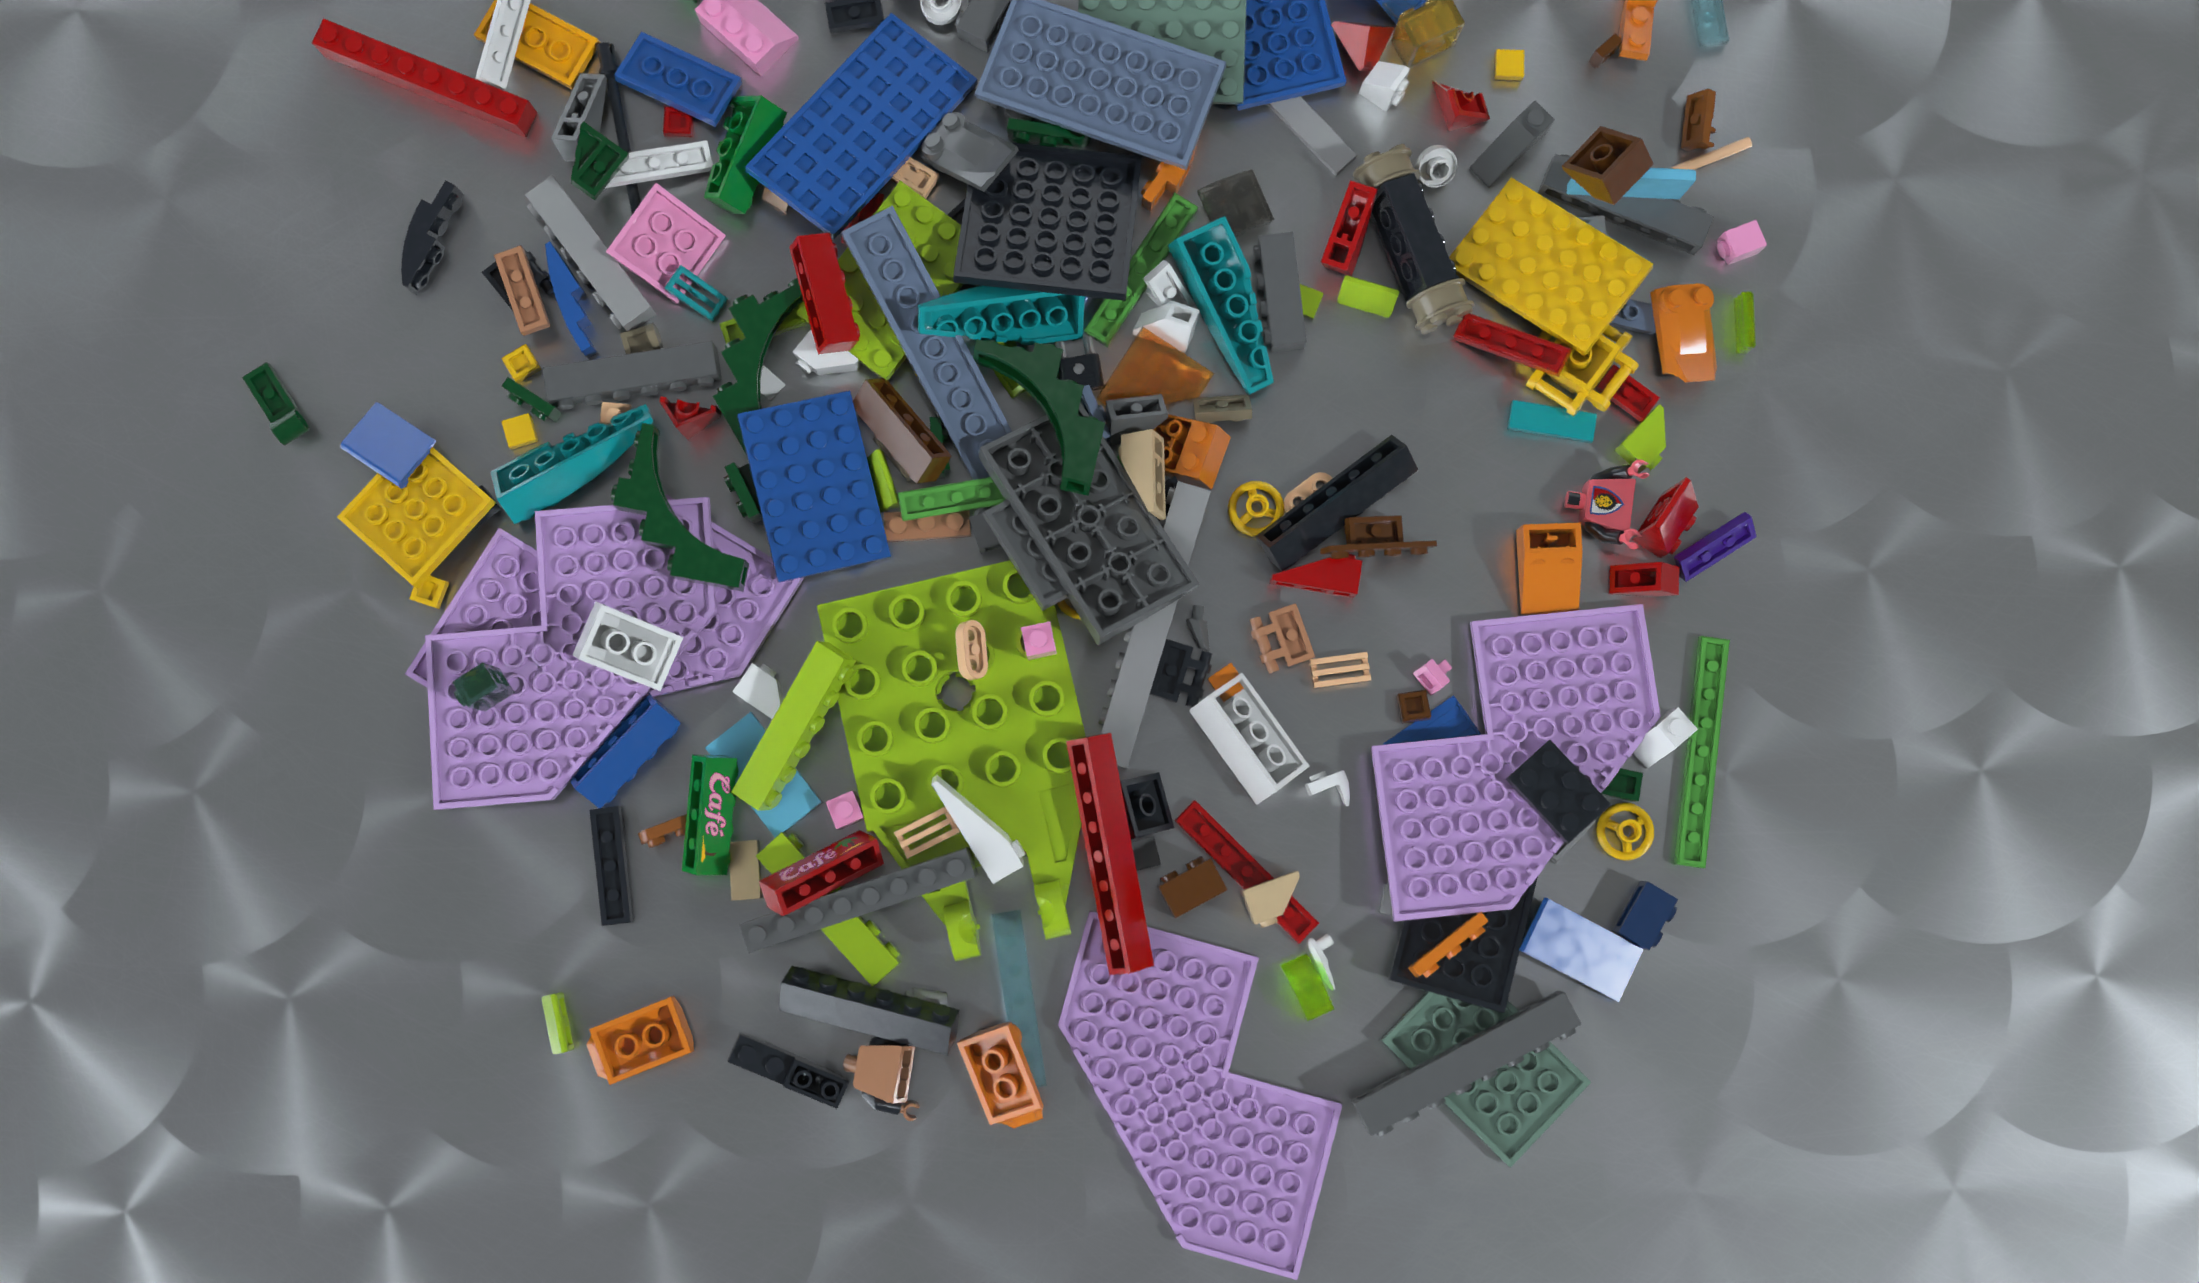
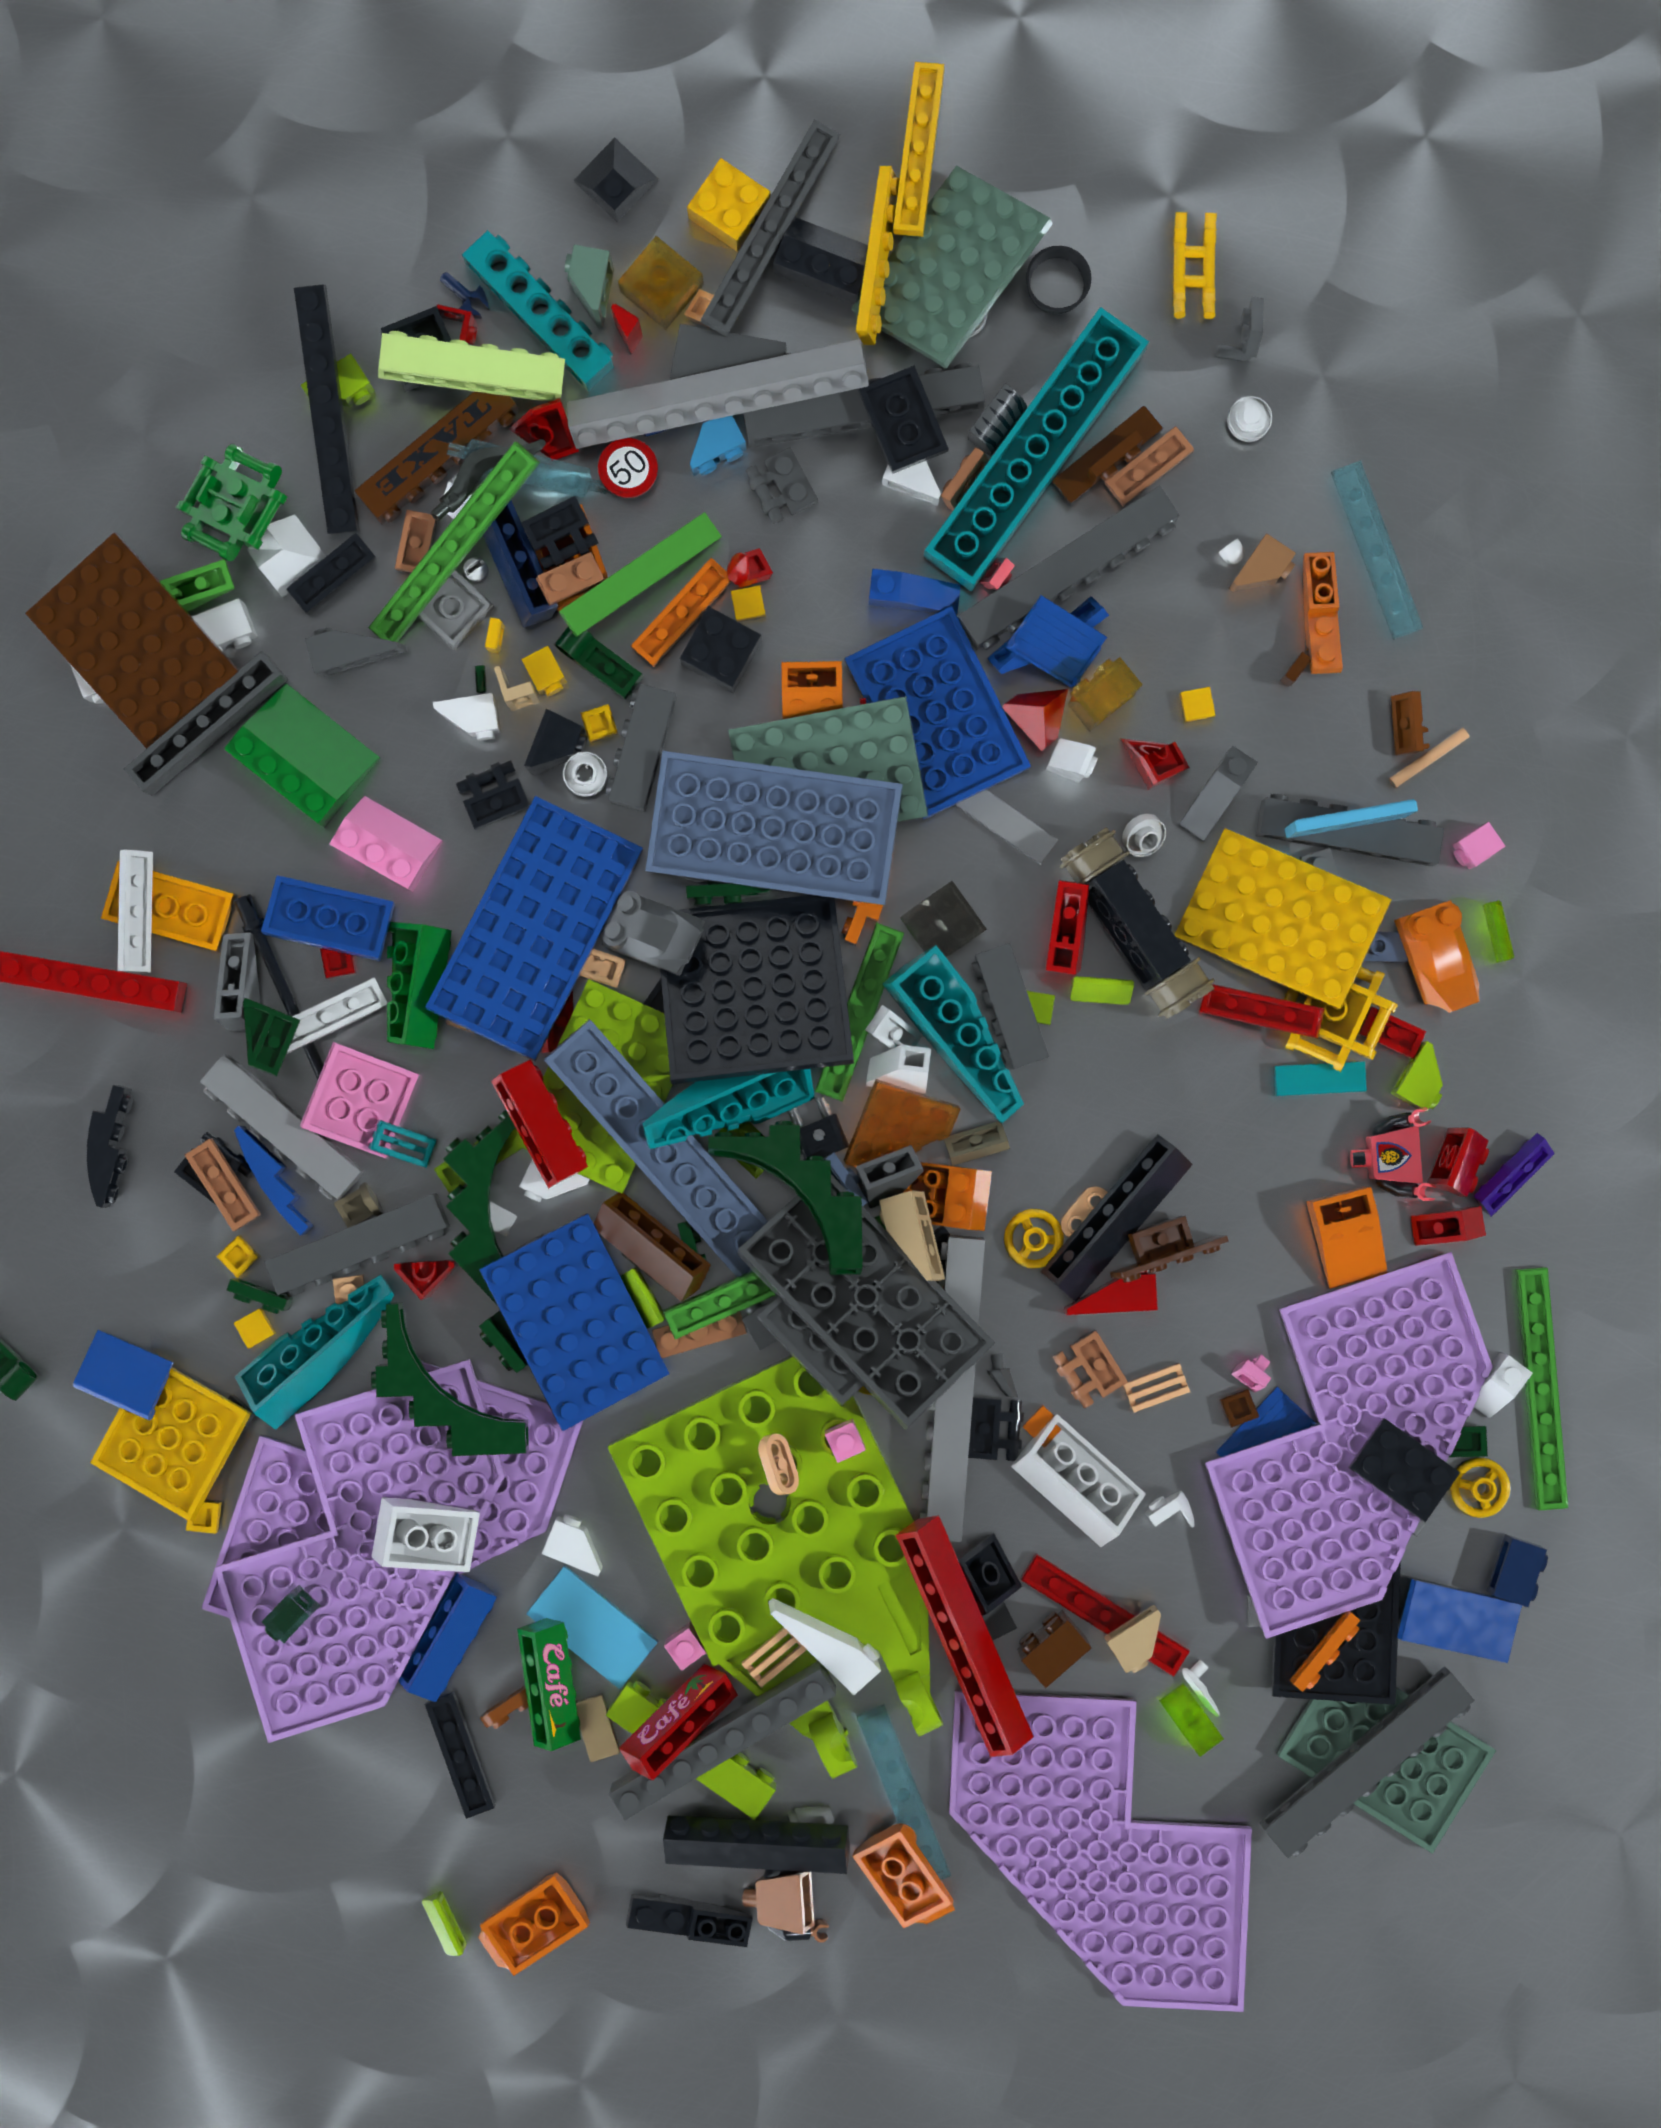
camera: 15 degrees left, 5 degrees up
lime brick [732,641,856,811] -> none
reddish brown slope [1562,126,1654,205] -> none

